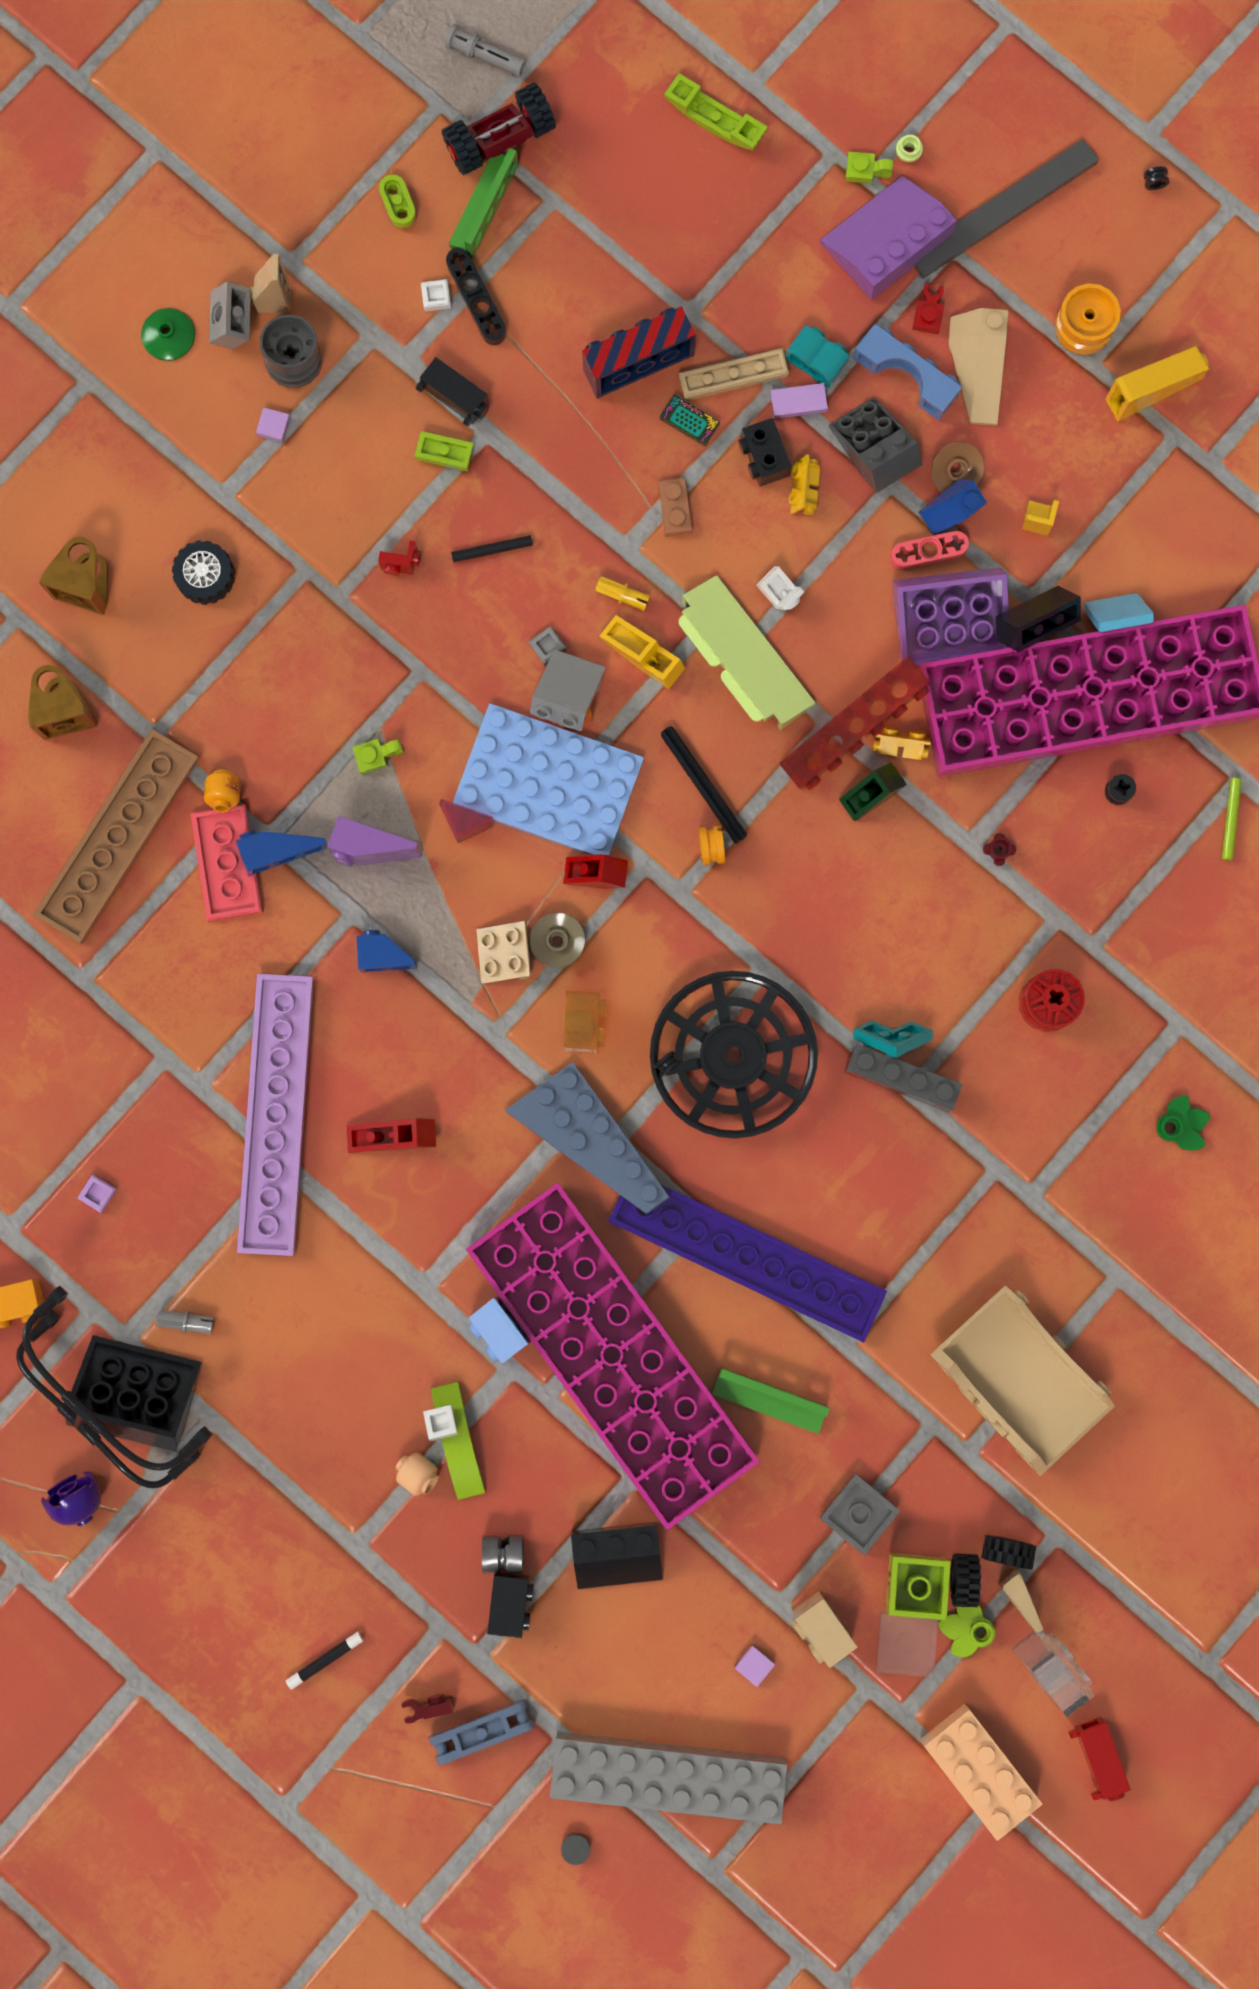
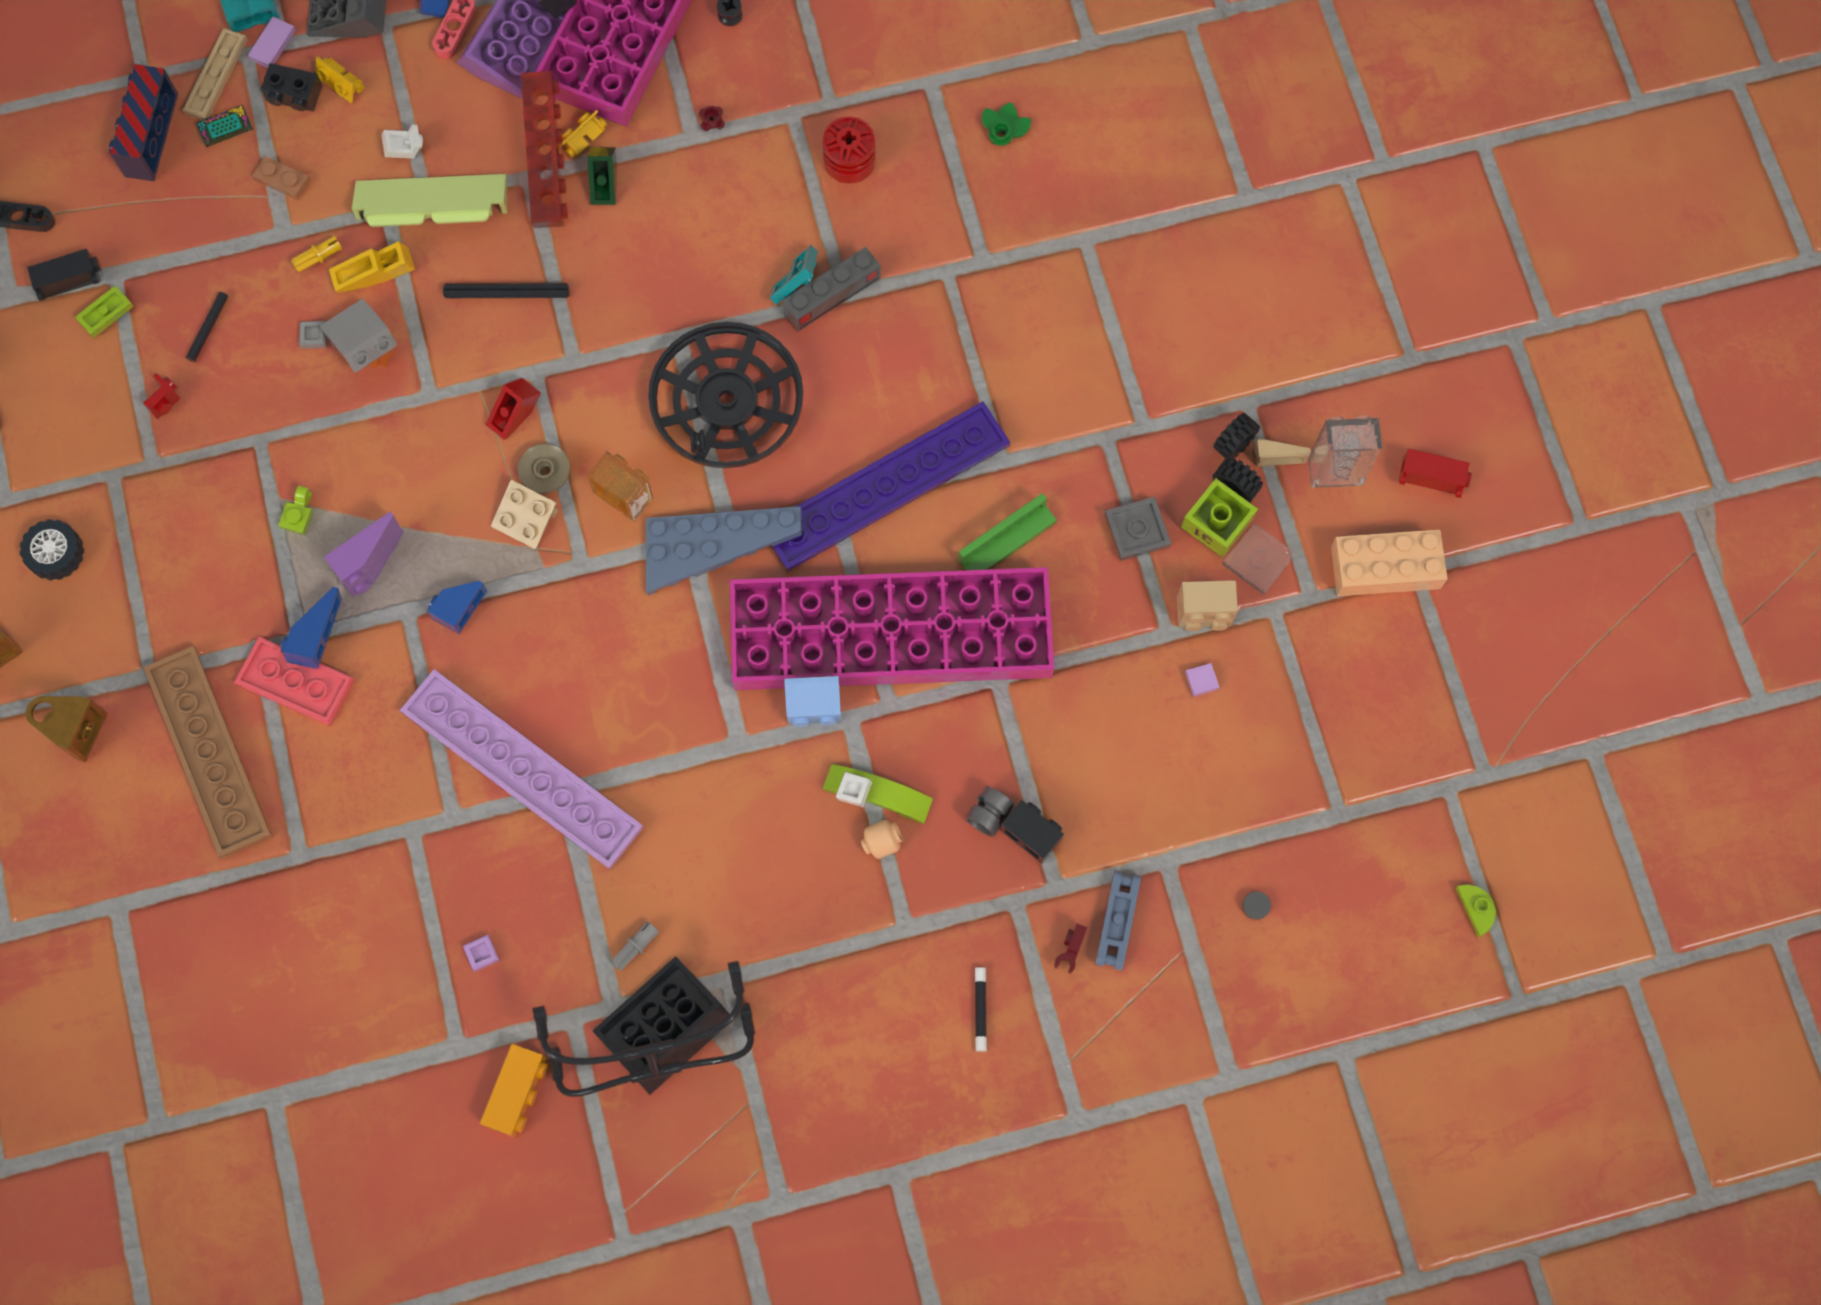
camera: 60 degrees left, 10 degrees down
dark purple cylinder [41,1471,101,1526] -> none
light orange head [204,769,241,813] -> none
red slope [347,1118,436,1153] -> none
clear pink slope [439,799,495,843] -> none
light blue plate [452,703,644,855] -> none
light grey brick [550,1732,787,1824] -> none
black slope [571,1522,663,1589] -> none
light orange wheel [699,825,725,866] -> none
tan panel [930,1285,1115,1476] -> none
lime plate [938,1605,995,1657] -> none

